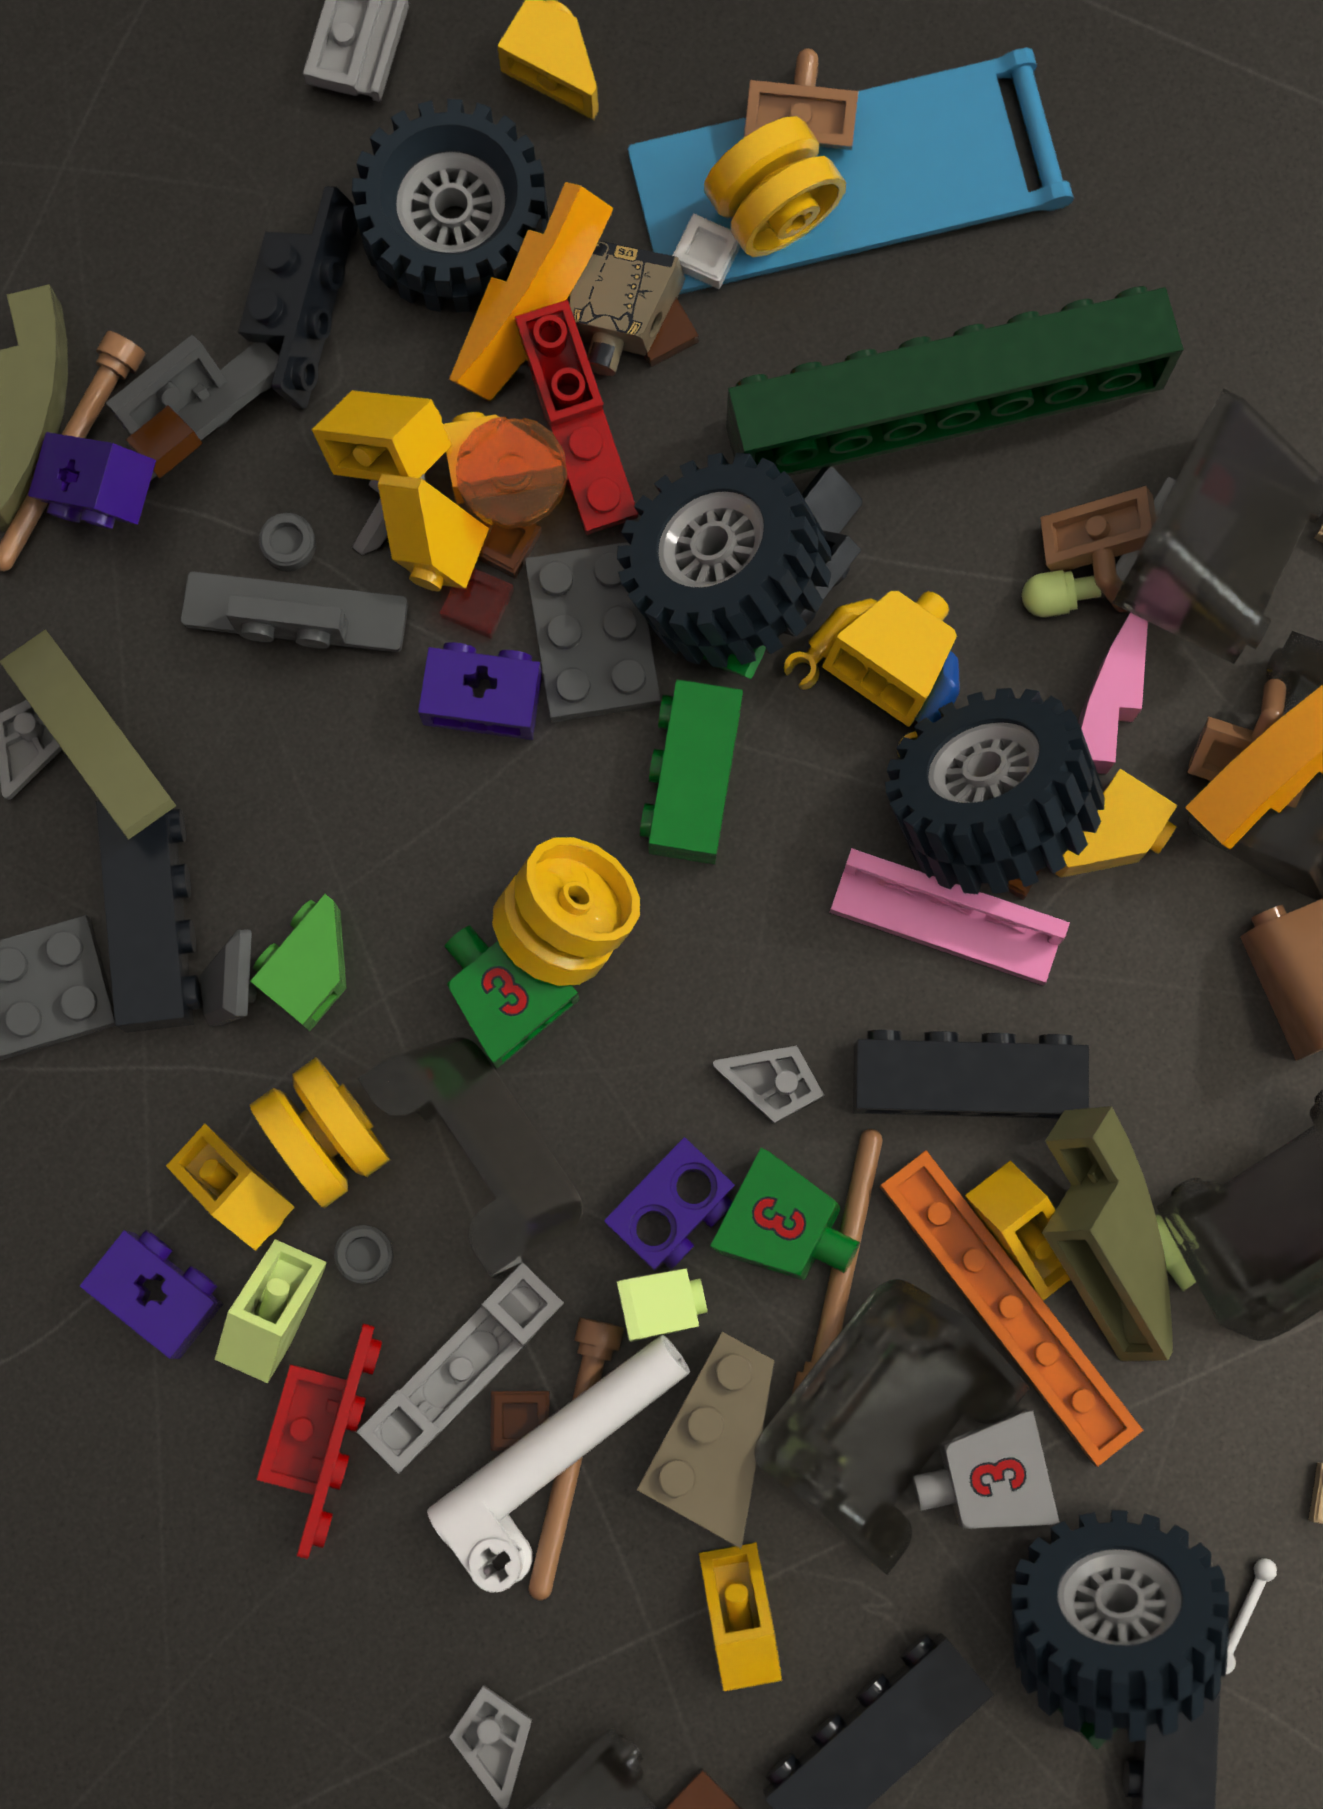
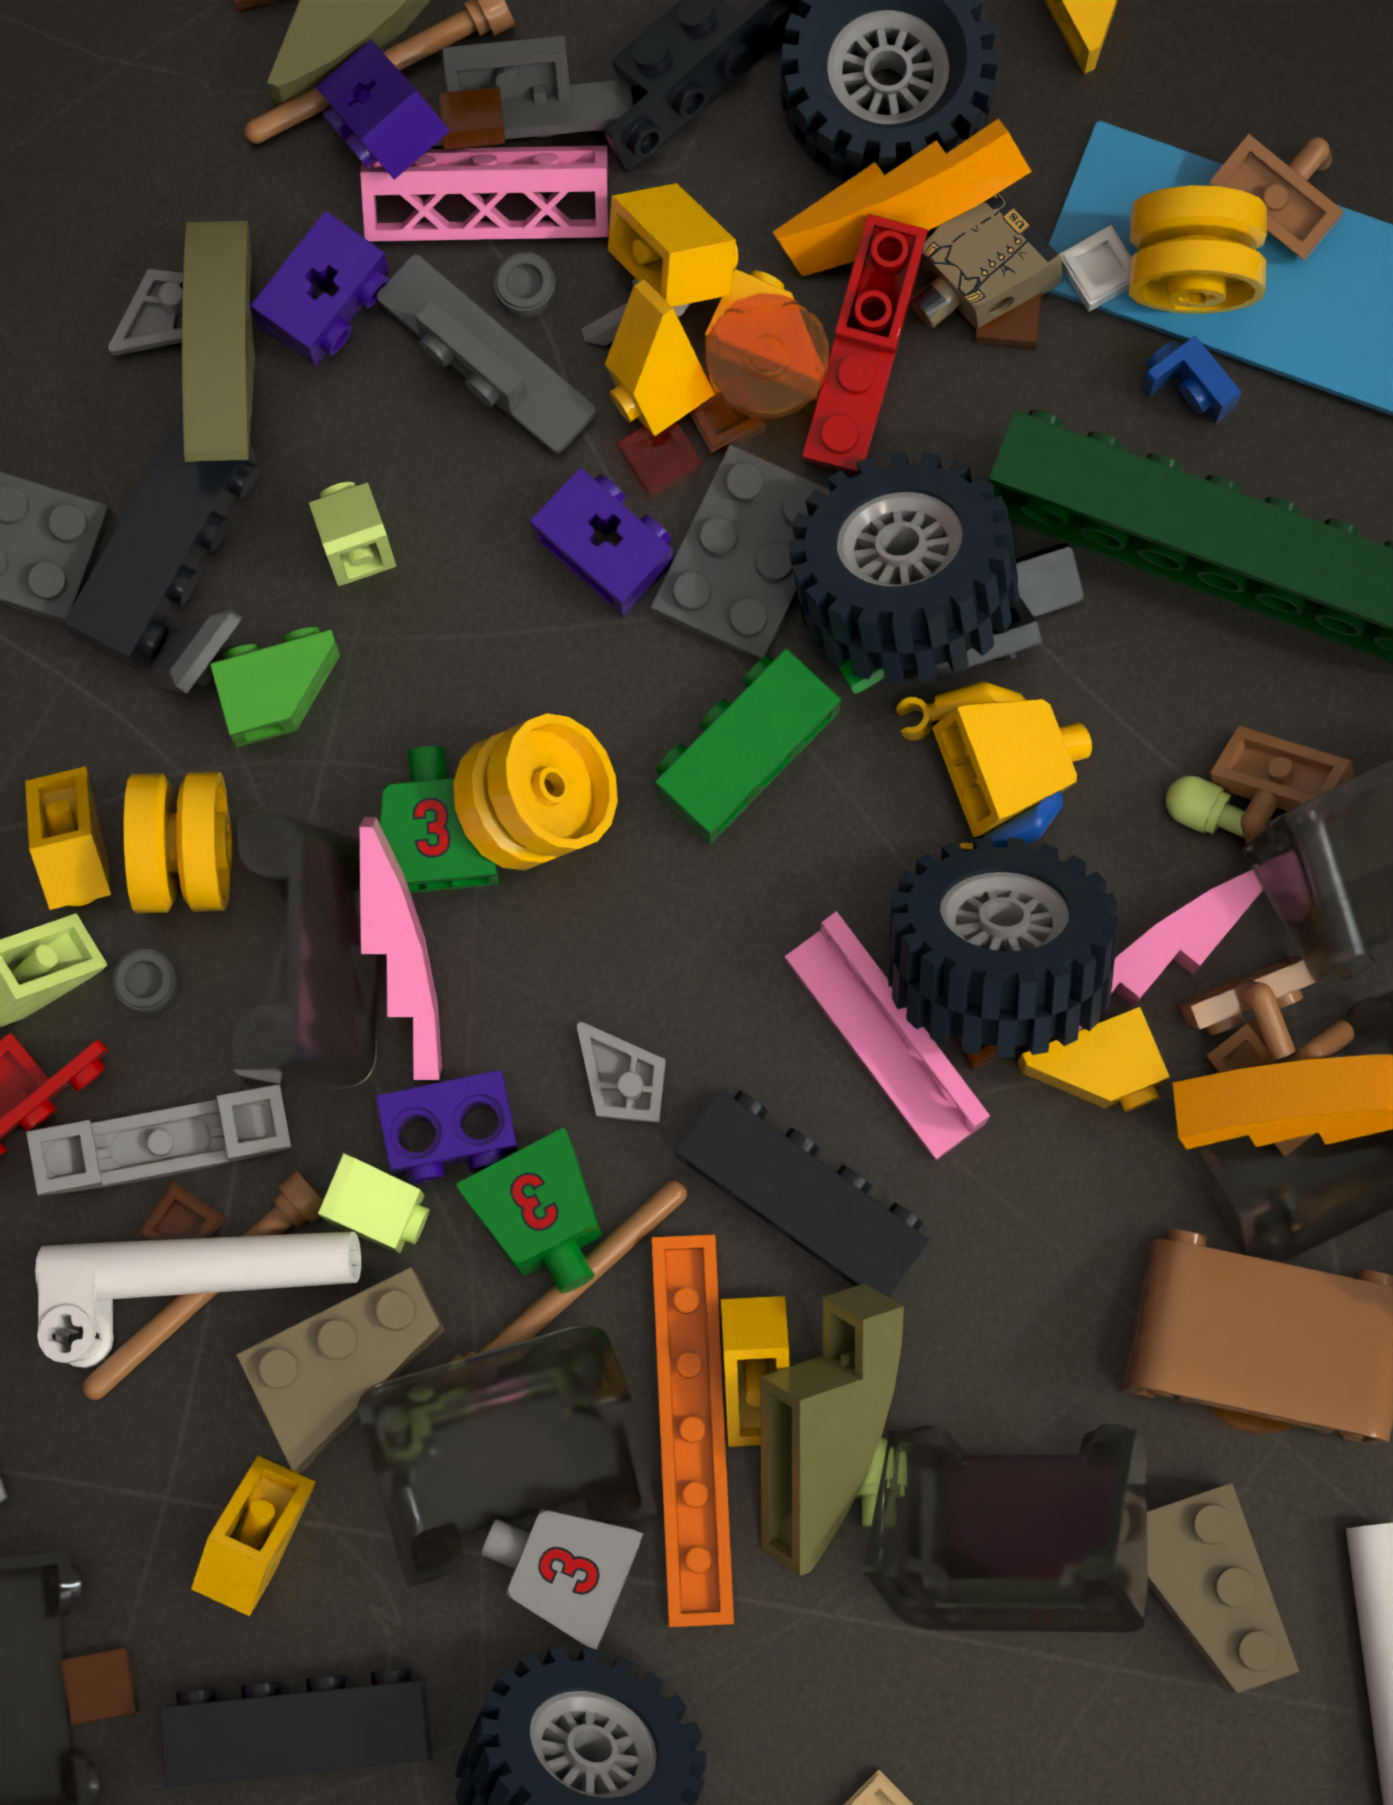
camera: 35 degrees right, 0 degrees up
none -> dark purple brick [250,210,389,366]
none -> yellowish green slope [309,482,397,586]
none -> bright pink fence [360,146,609,241]
none -> bright pink slope [360,817,442,1080]
none -> blue bracket [1142,335,1242,423]
none -> medium nougat plate [1178,956,1317,1060]

